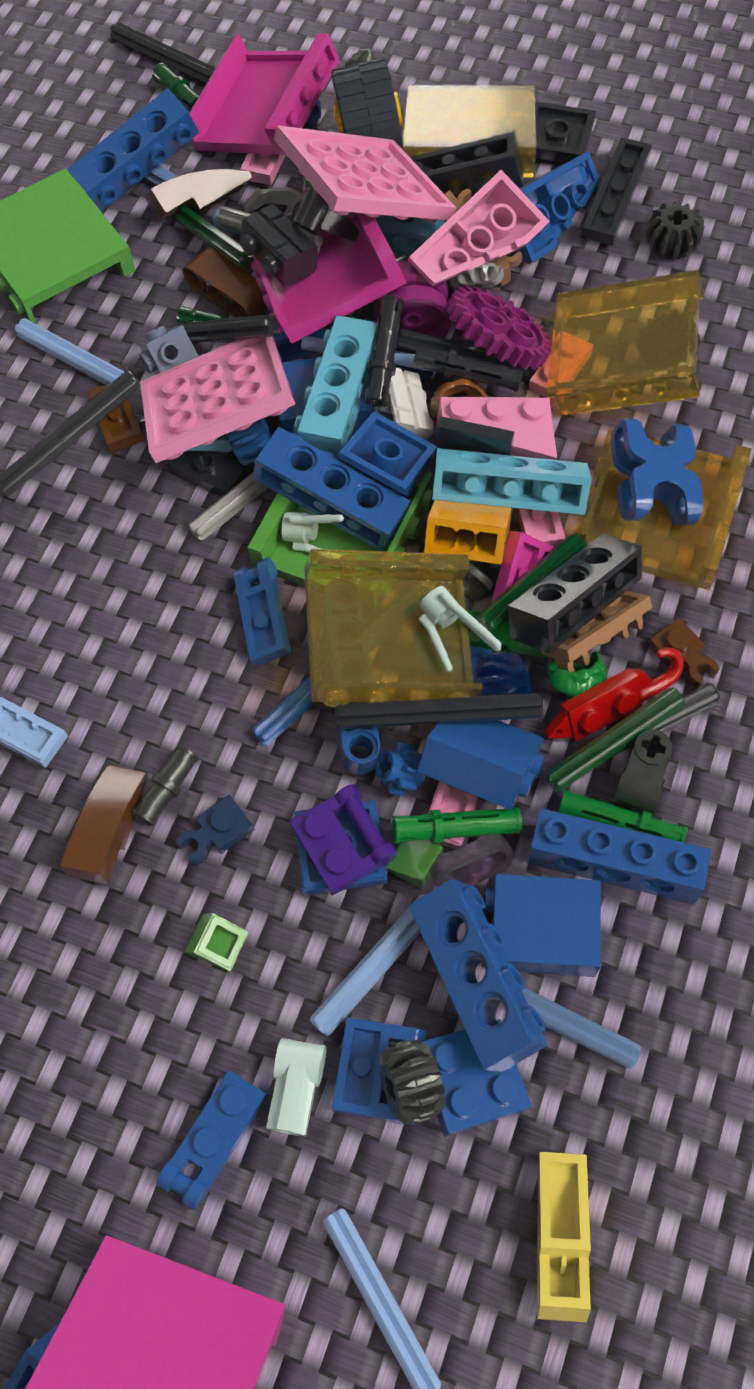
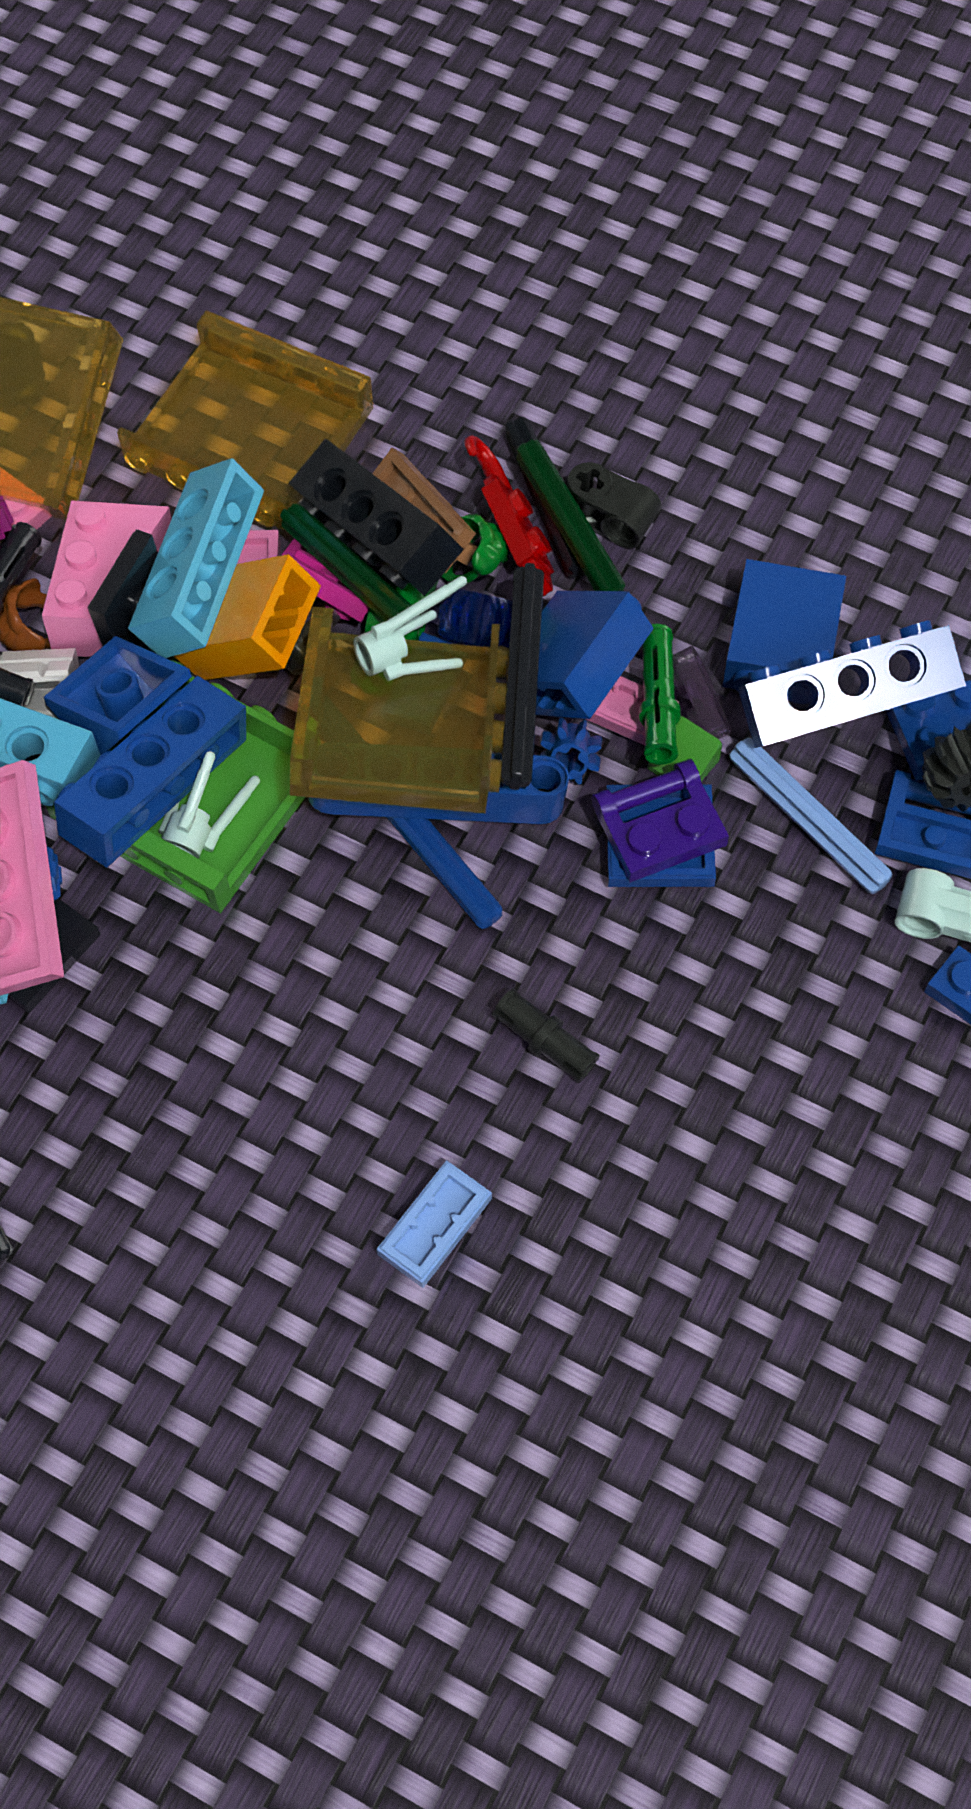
camera: 85 degrees left, 0 degrees up
reddish brown slope [60,765,148,885] -> none
dark blue plate [176,794,255,866] -> none
bright green slope [185,913,249,971] -> none
light grey axle [189,472,268,541] -> none
blue plate [234,557,291,666] -> none
medium blue axle [522,988,641,1069] -> none
blue brick [528,808,711,905] -> none
green pin [558,790,688,843] -> none
blue piece [611,418,704,526] -> none
reddish brown plate [648,618,720,689] -> none

